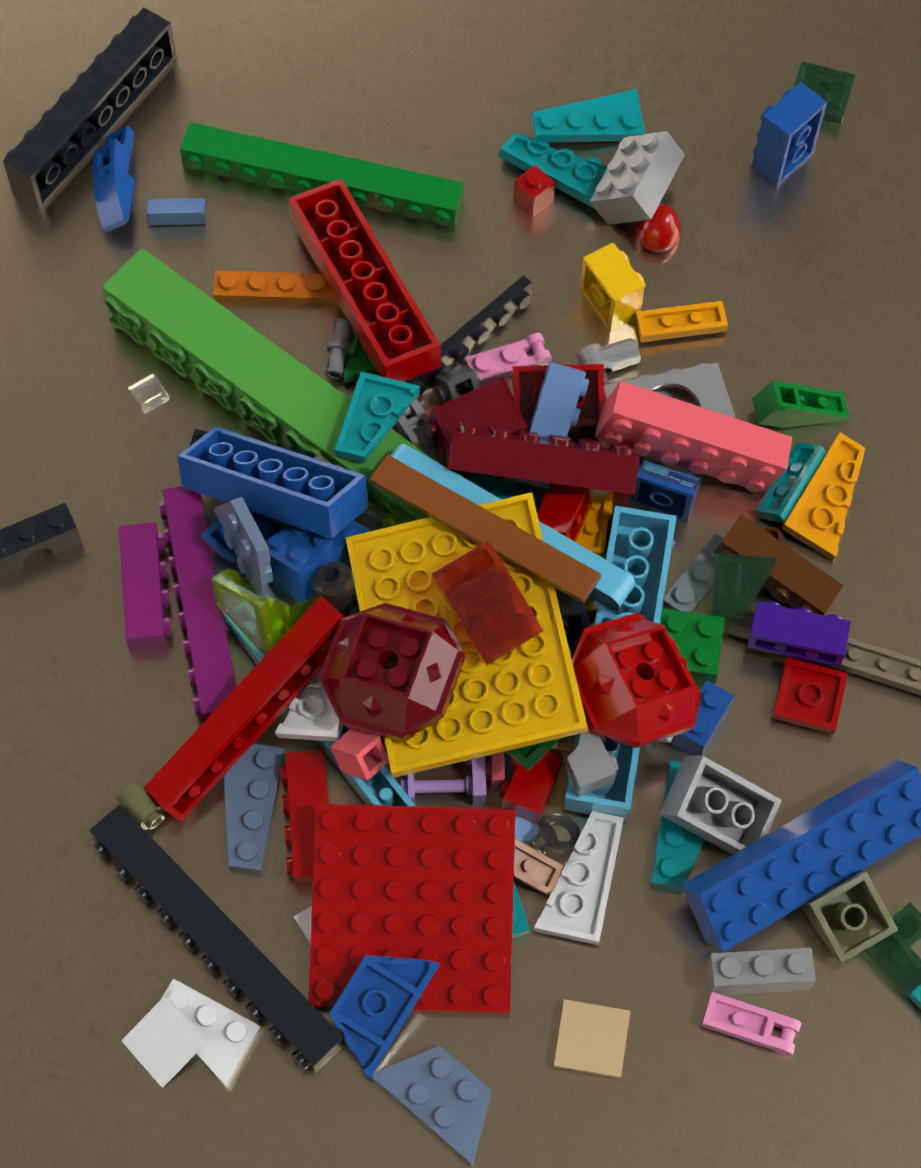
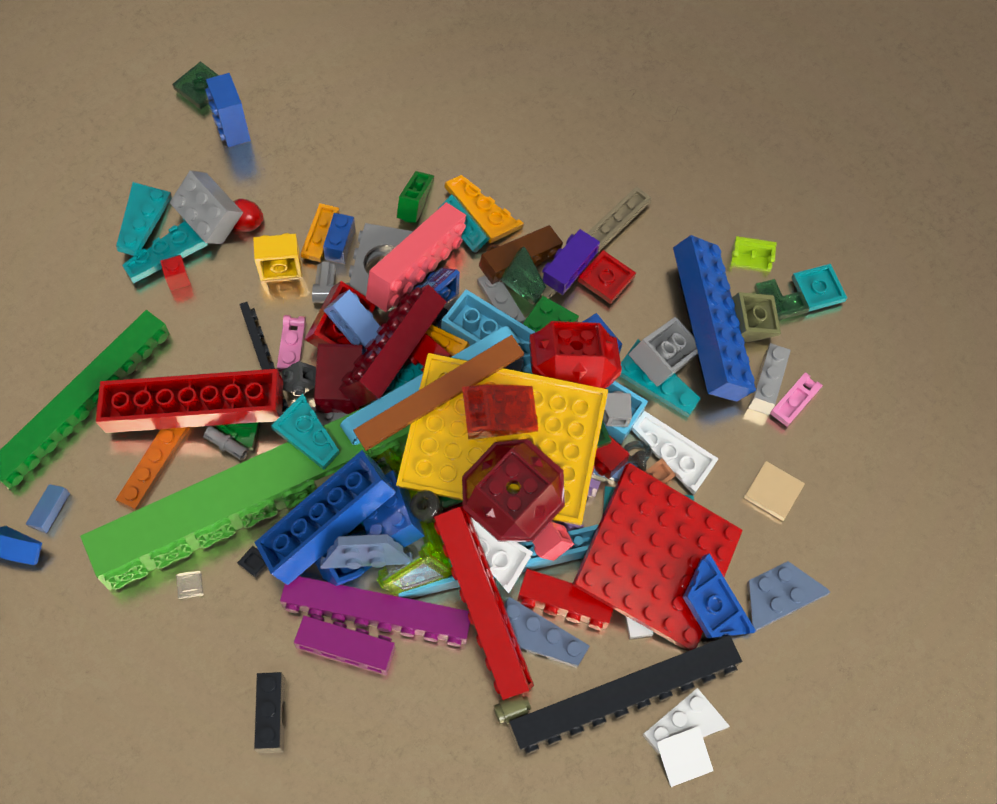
camera: 70 degrees left, 0 degrees up
none -> blue brick [323,213,356,264]

